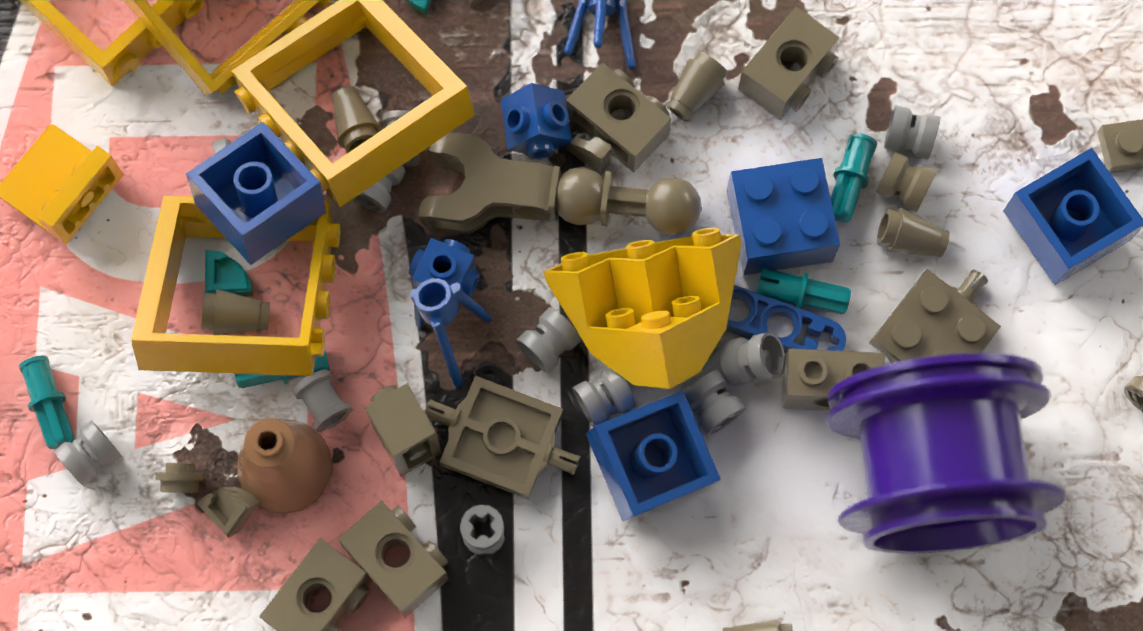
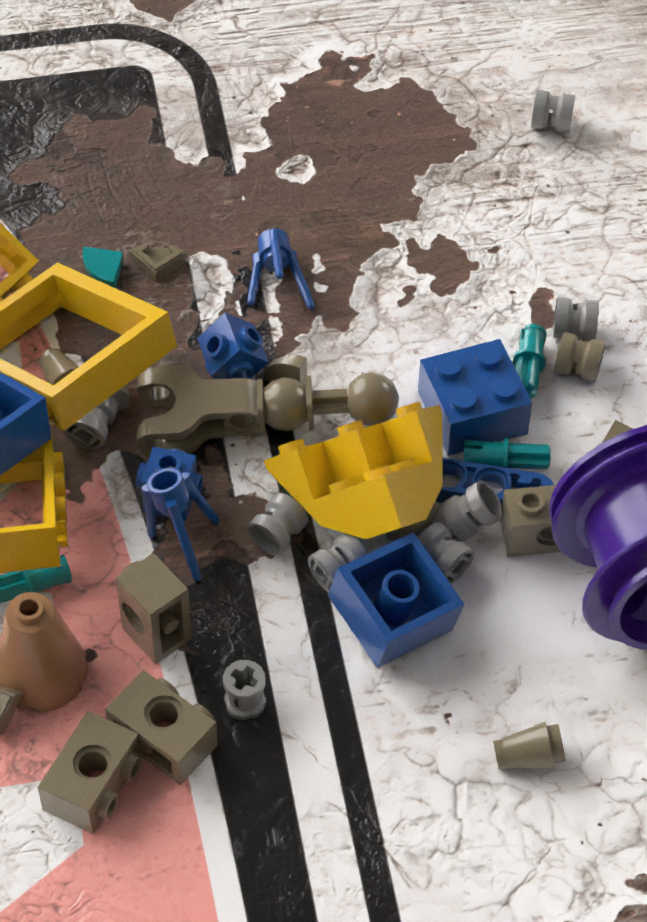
camera: 10 degrees left, 20 degrees down
light grey bush [292,369,353,432] -> none
dark tan plate [424,376,581,500] -> none
dark tan brick [566,62,671,173] -> none
dark tan cone [666,52,728,122] -> none
dark tan brick [738,7,840,120] -> none
dark tan cone [877,207,950,257] -> none

